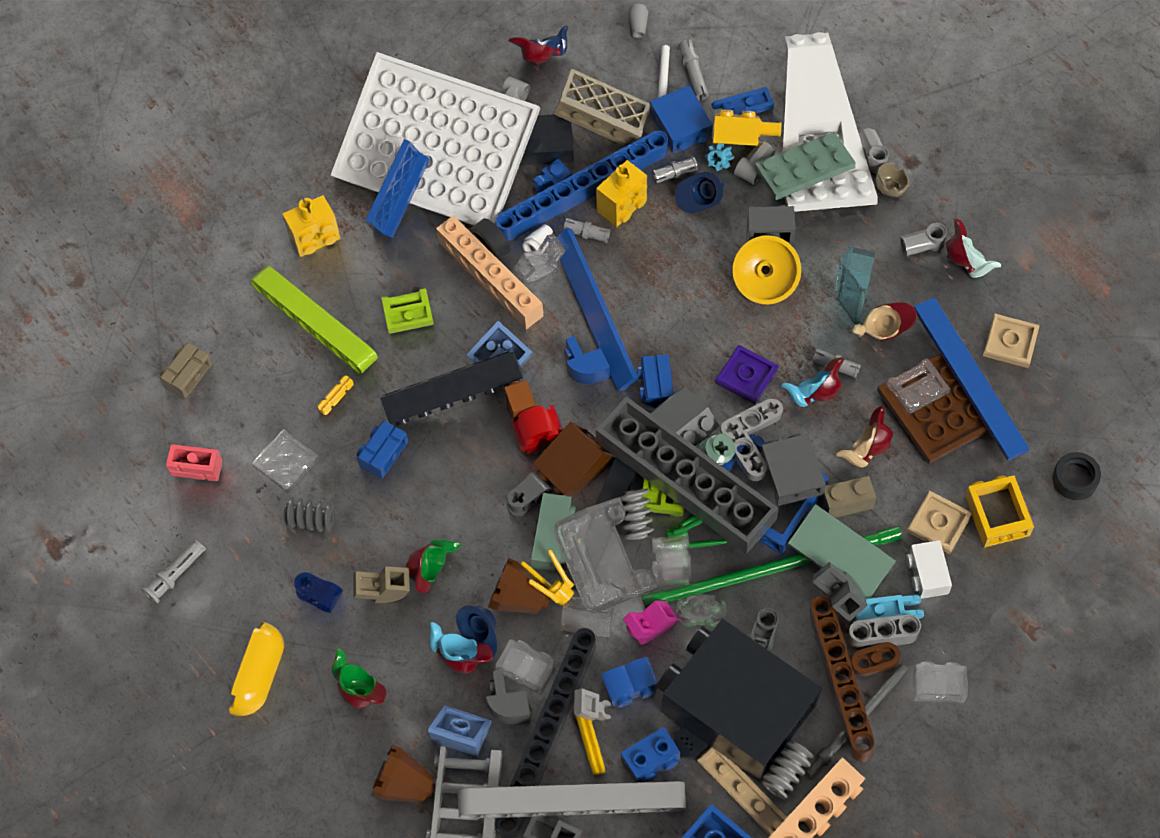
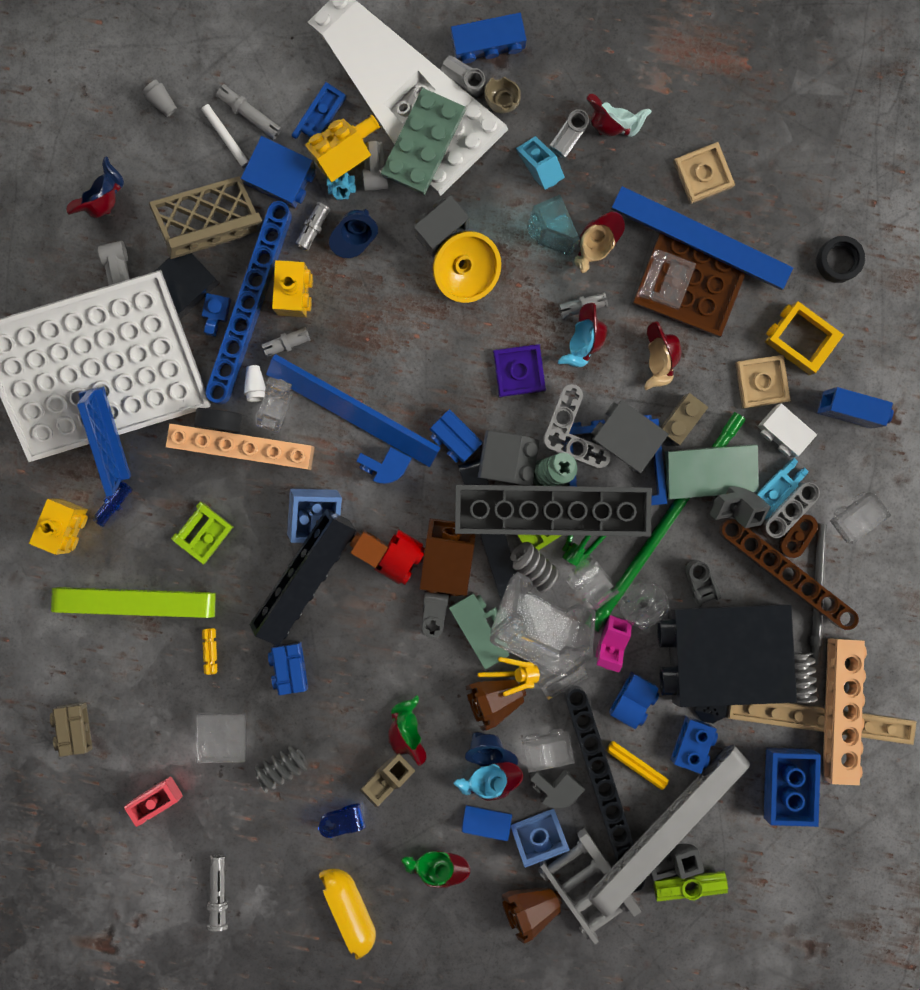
camera: 45 degrees left, 25 degrees up
light grey plate [574,689,611,721] -> none
none -> clear blue pin [91,481,133,527]
none -> blue brick [451,12,527,64]
none -> blue slope [461,805,512,841]
none -> medium azure slope [516,136,565,190]
none -> blue brick [817,387,894,429]

